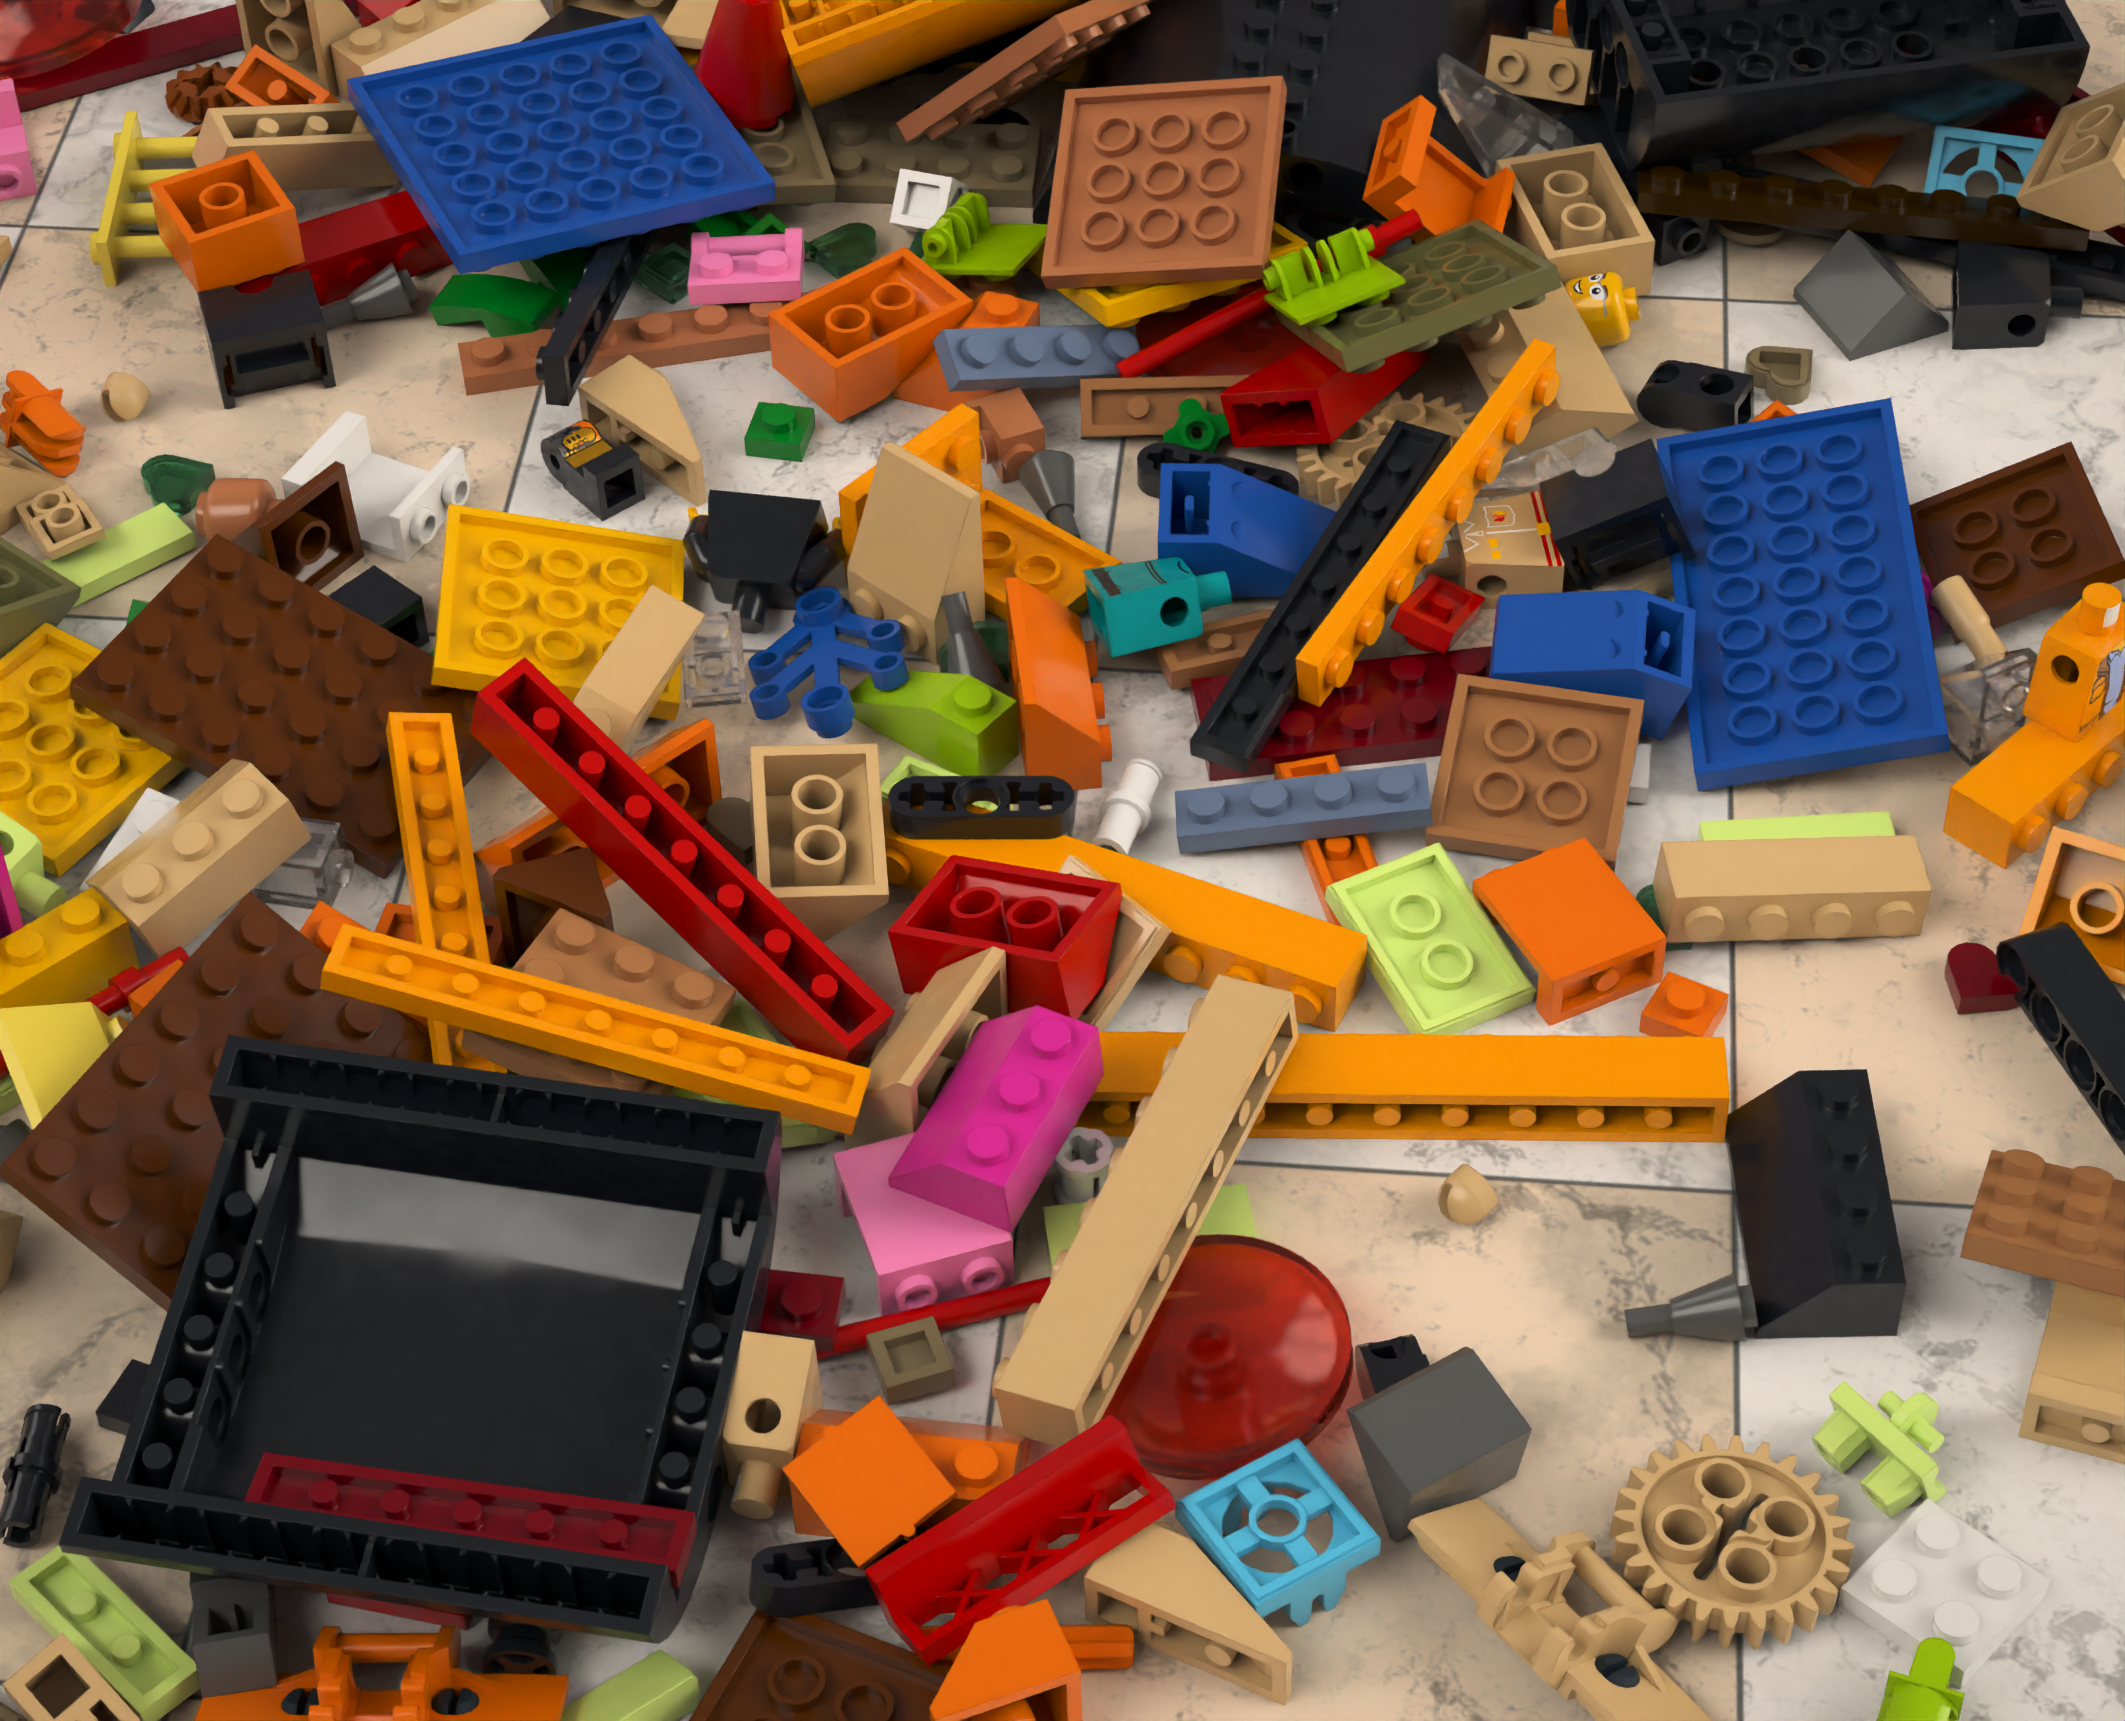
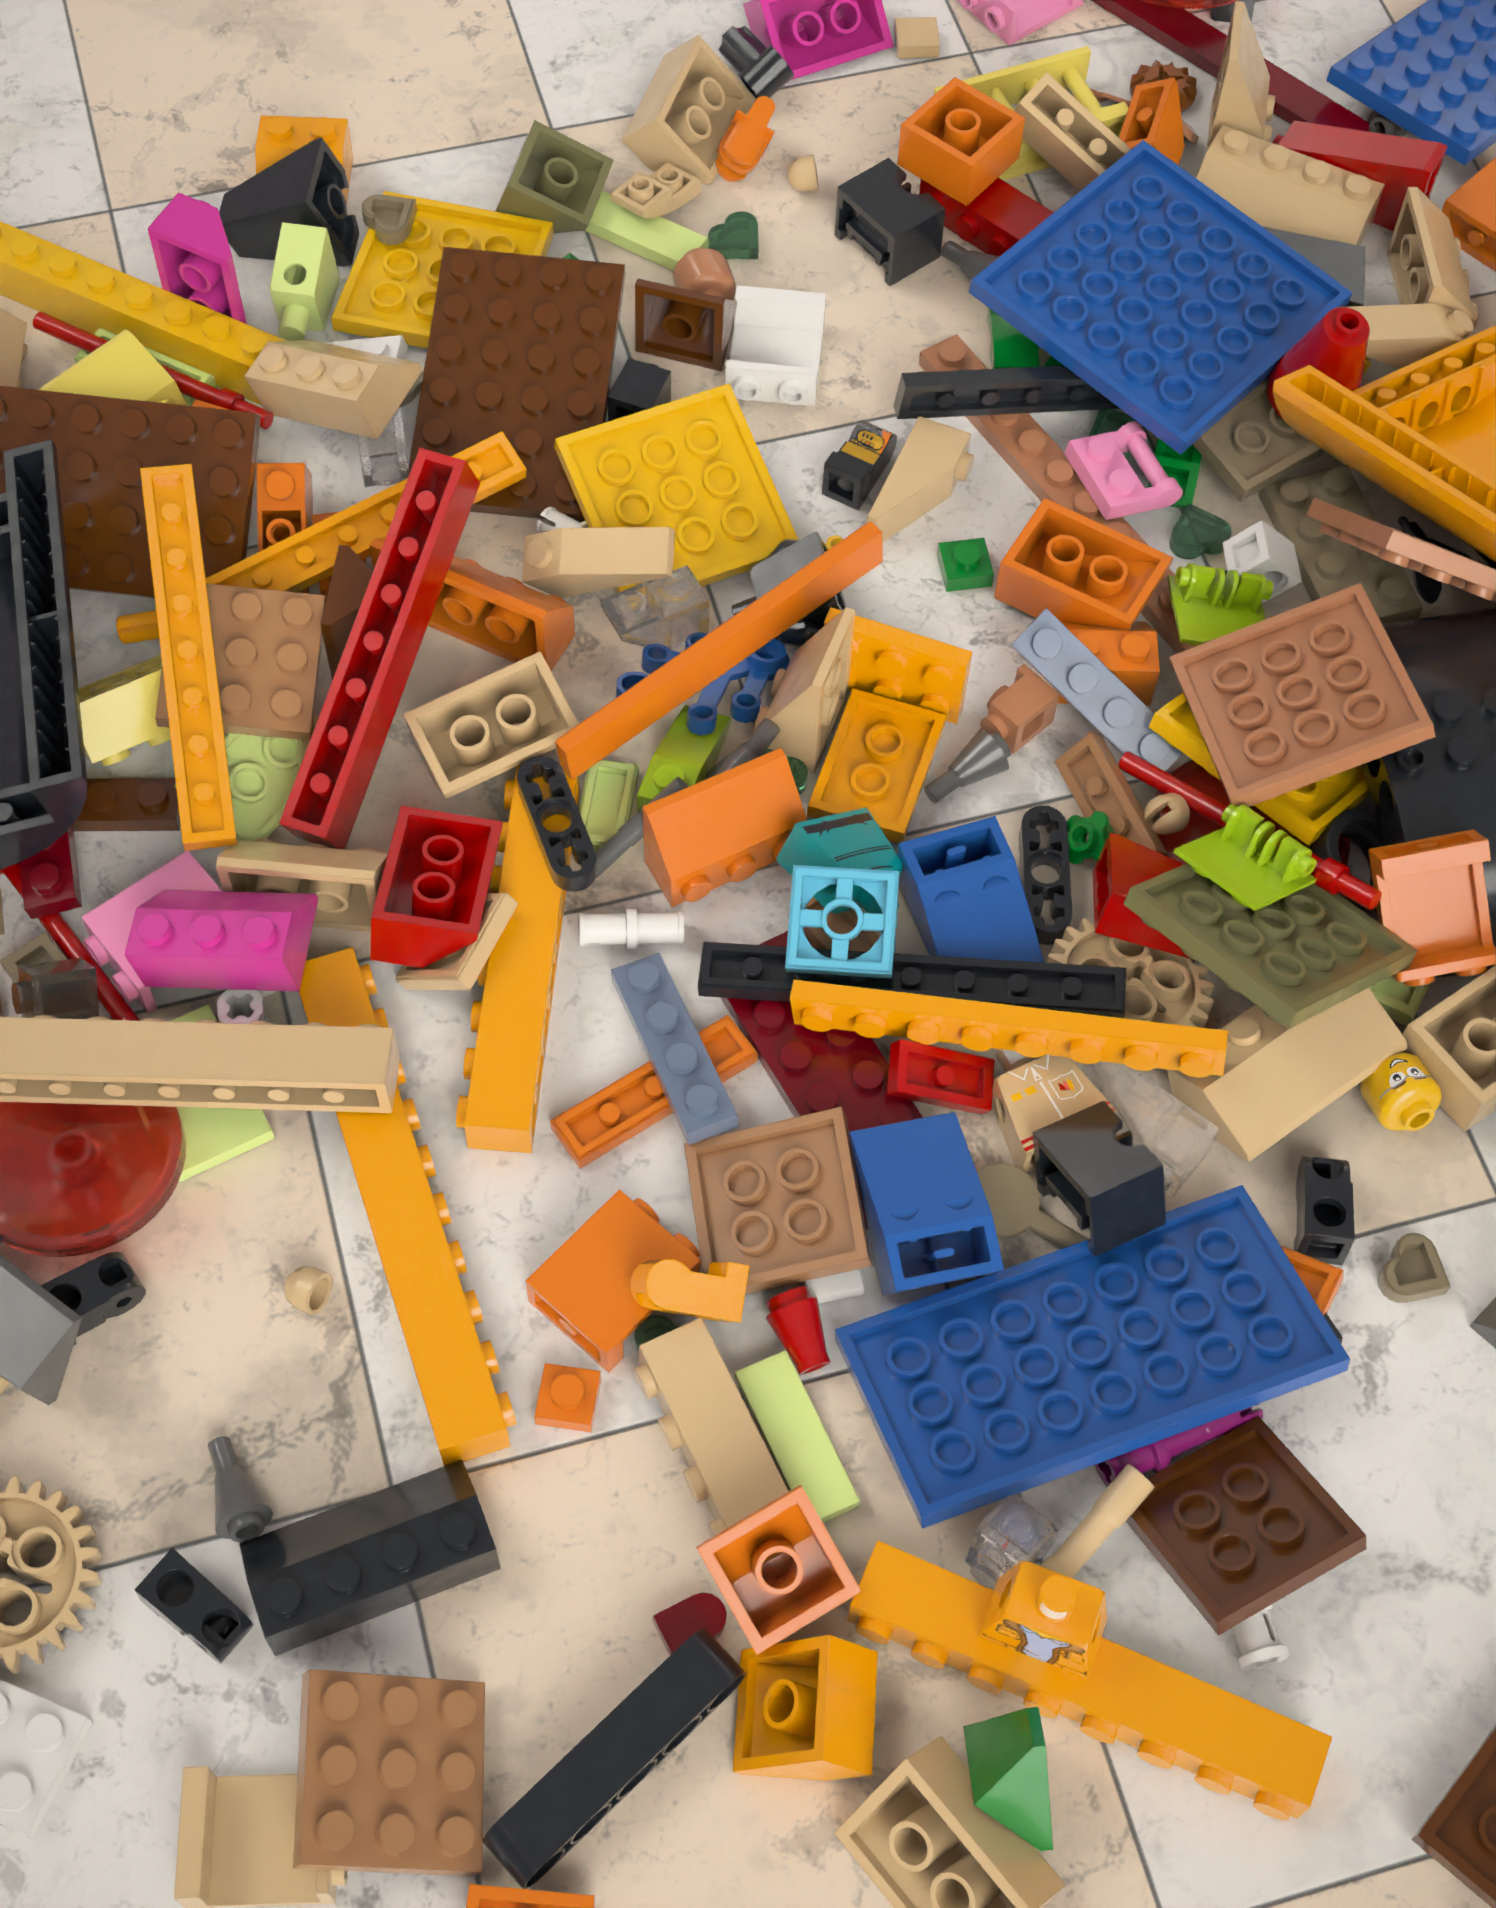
camera: 65 degrees right, 15 degrees up
yellowish green tile [1324,842,1536,1035] -> none
yellowish green hips [1812,1381,1947,1518] -> none
none -> clear smoke brick [11,958,99,1019]
none -> black leg [134,1548,254,1664]
none -> orange tile [555,521,883,780]
none -> dark grey piece [596,777,689,878]
none -> light orange leg [630,1259,749,1323]
none -> orange slope [696,1485,862,1655]
none -> red cone [765,1286,831,1375]
none -> medium azure piece [785,865,899,979]
none -> tan hinge [1144,793,1190,835]

